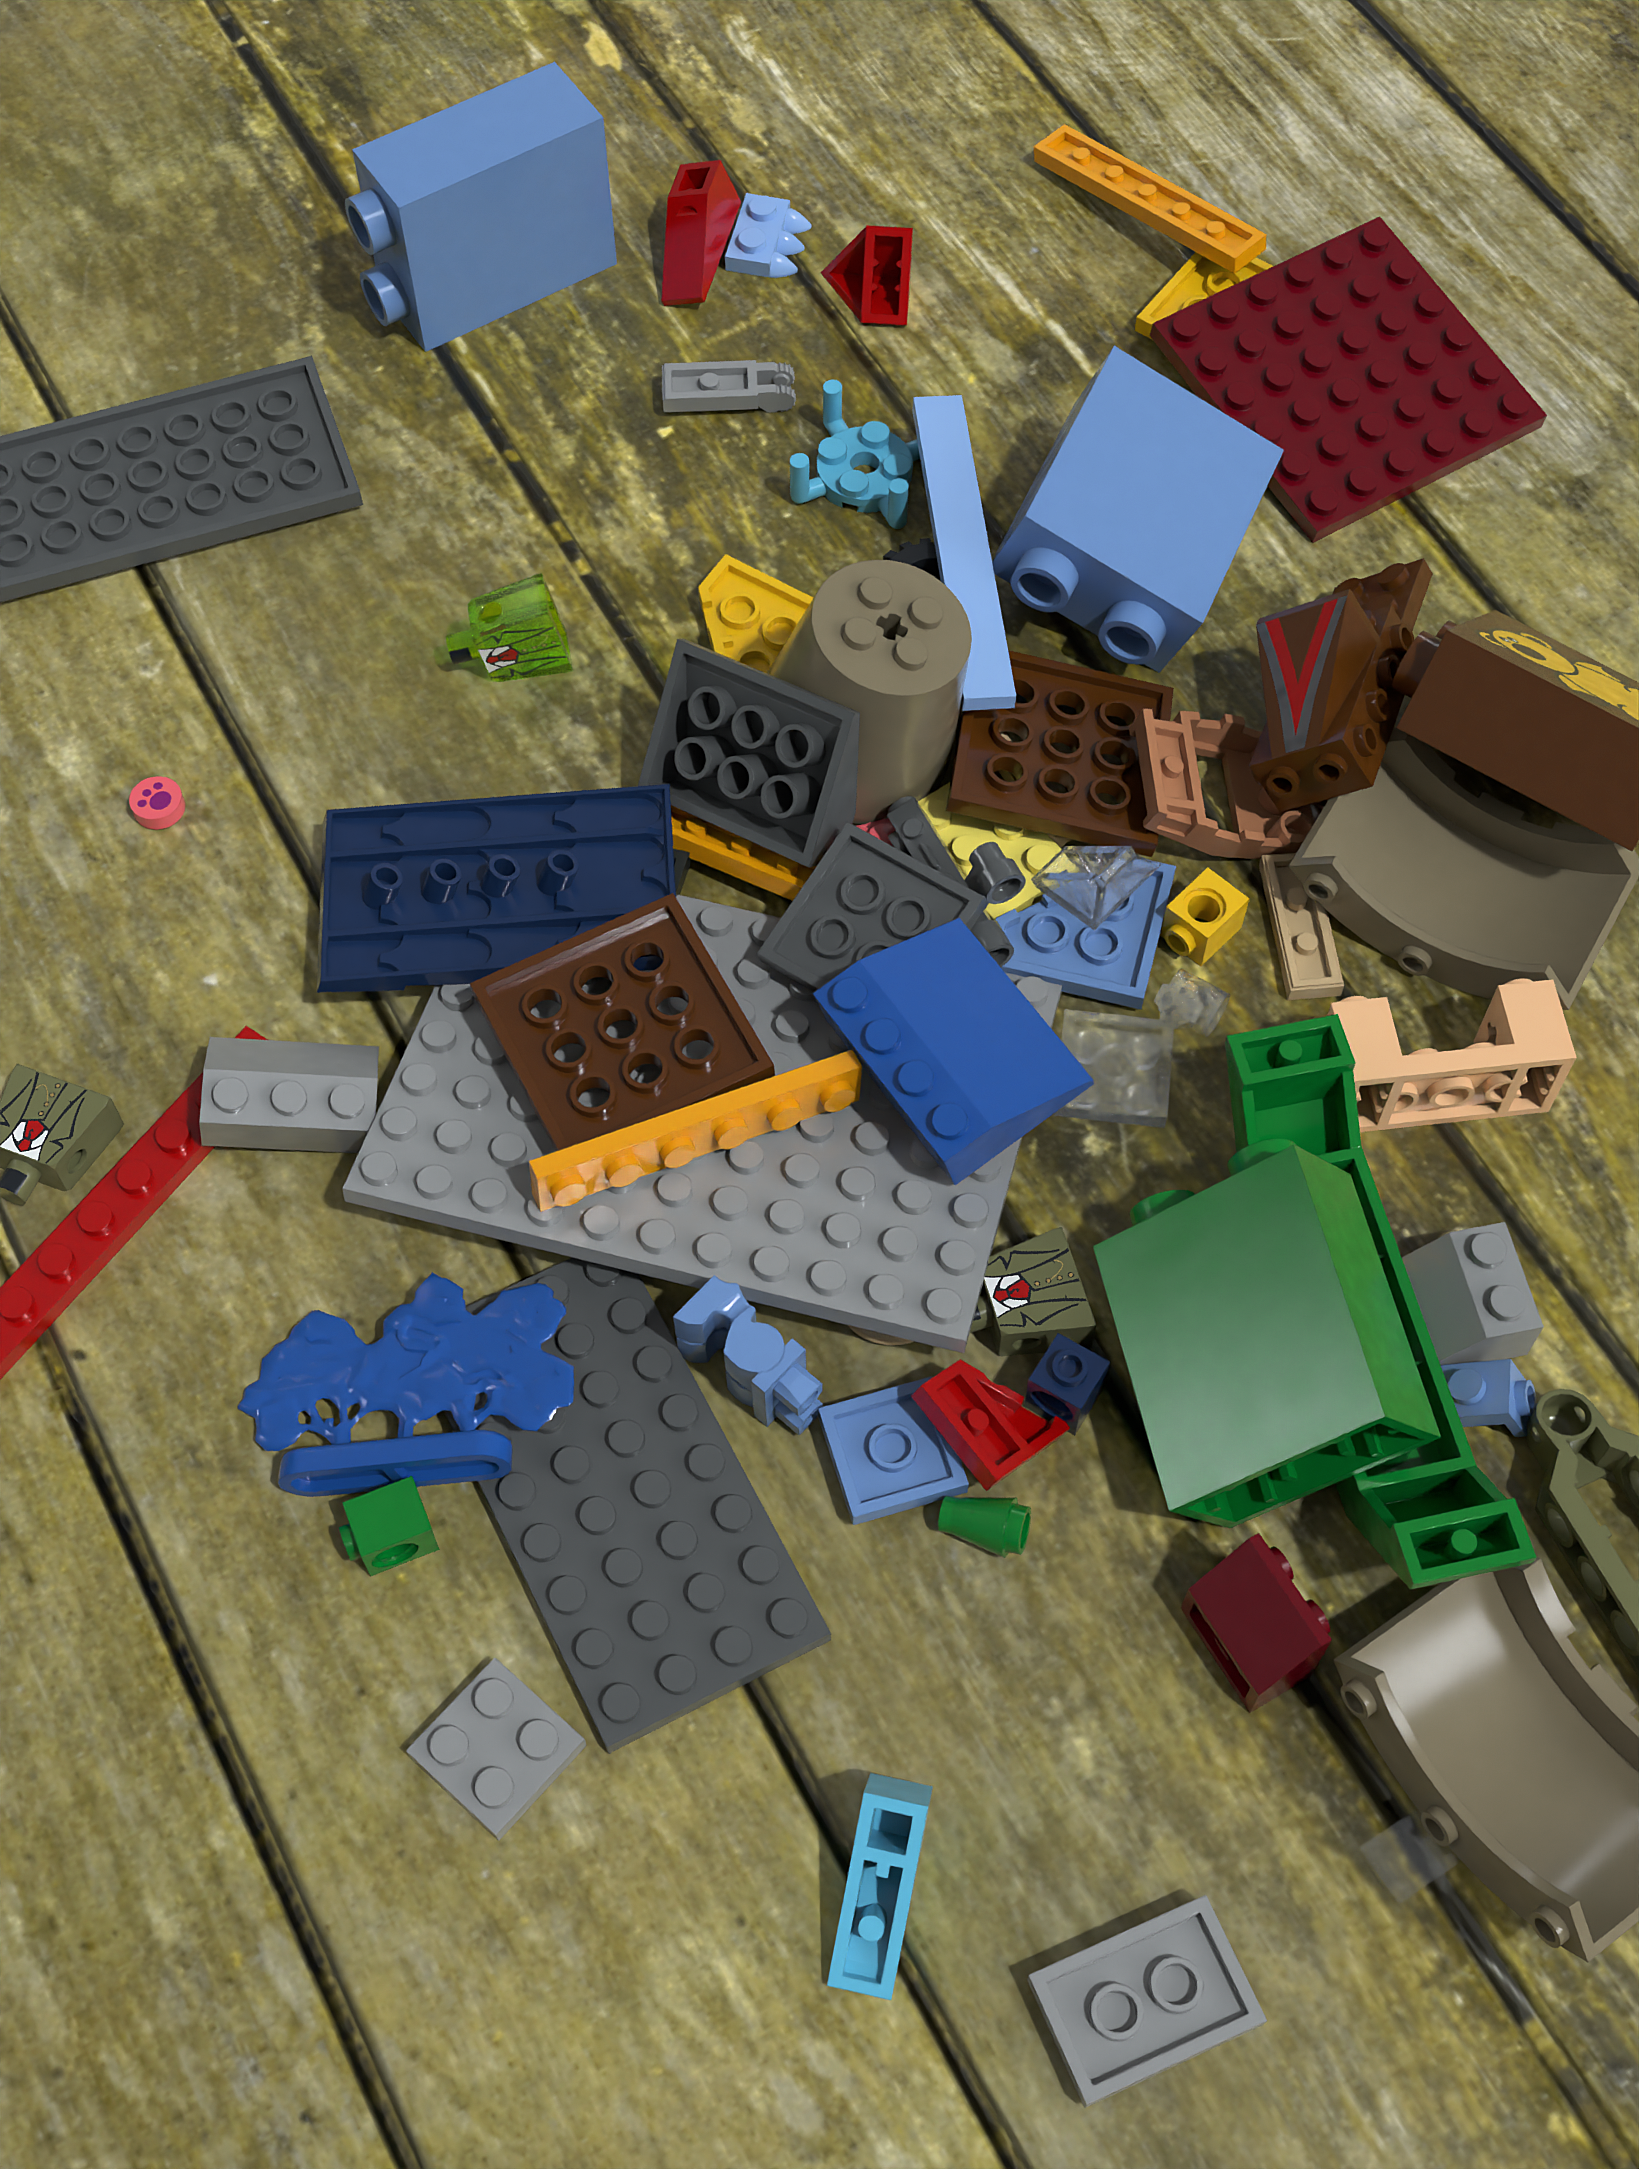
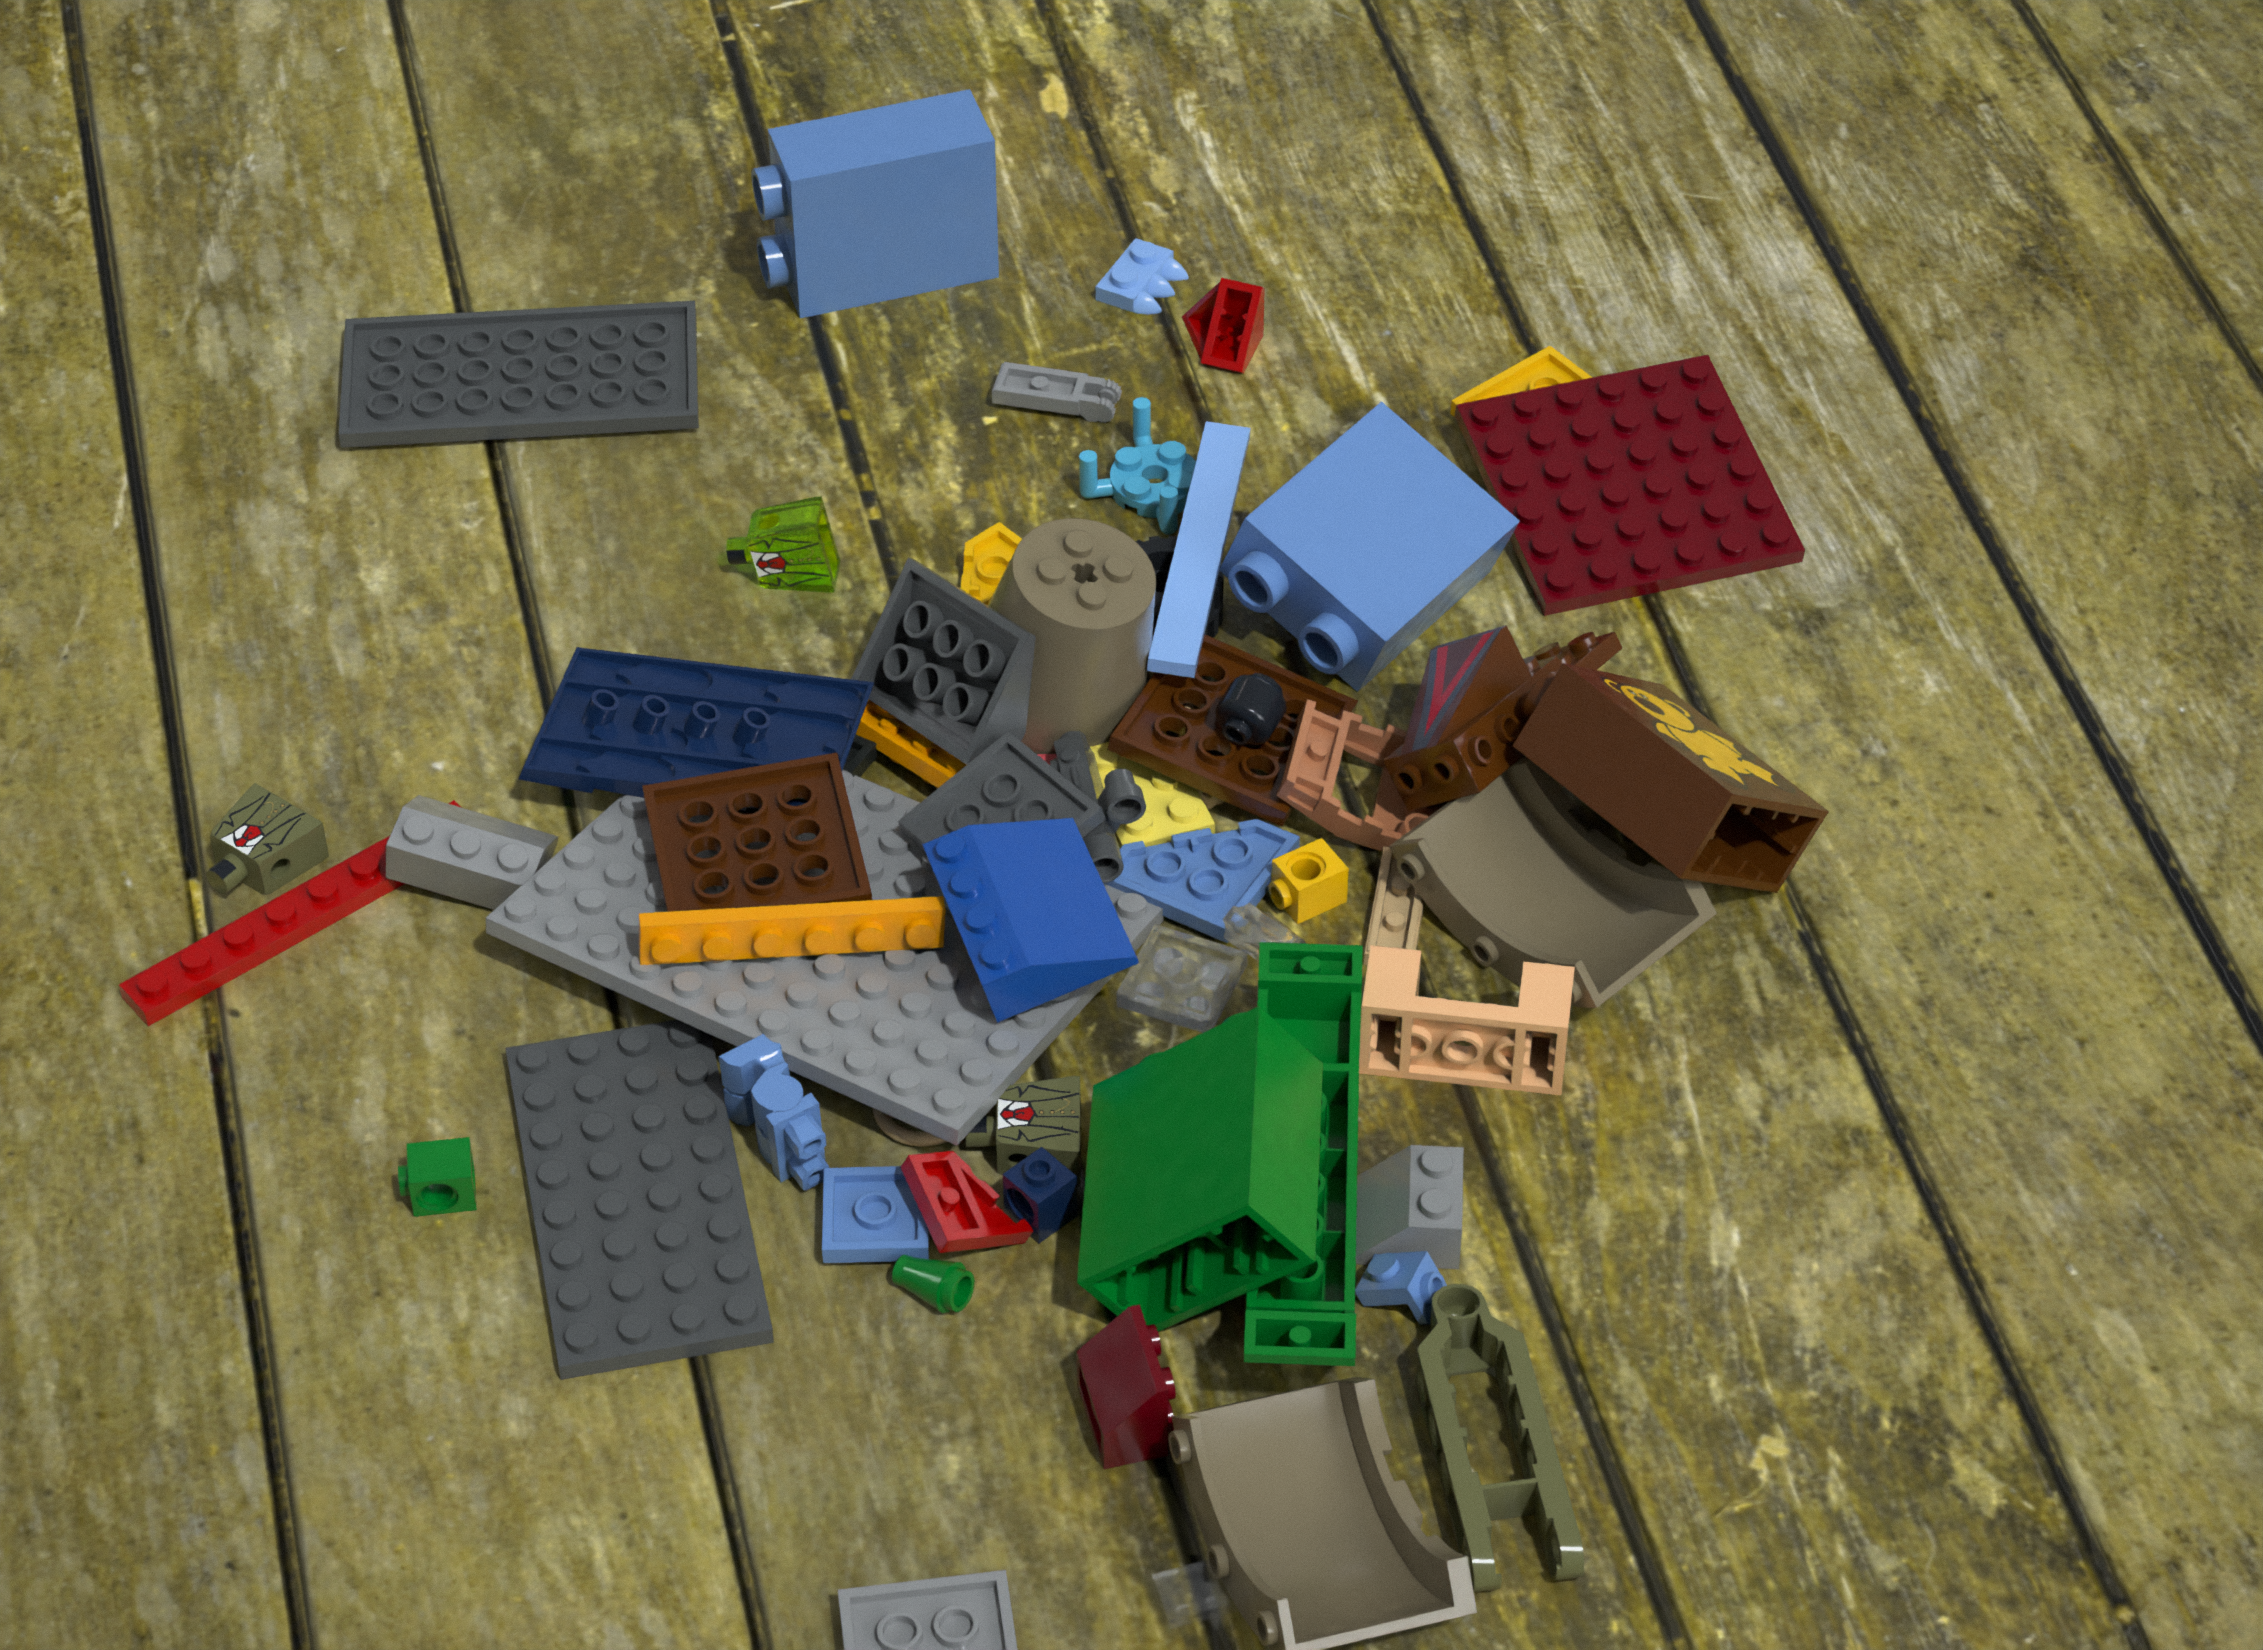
camera: 15 degrees right, 15 degrees down
coral tile [129,776,185,830] -> none
blue plant [238,1272,574,1497] -> none
light grey plate [406,1658,587,1841] -> none
red slope [661,160,741,306] -> none
medium azure slope [827,1773,933,2000] -> none
clear slope [1031,846,1162,931] -> none
light orange plate [1033,124,1267,274] -> none
none -> black head [1215,673,1287,745]

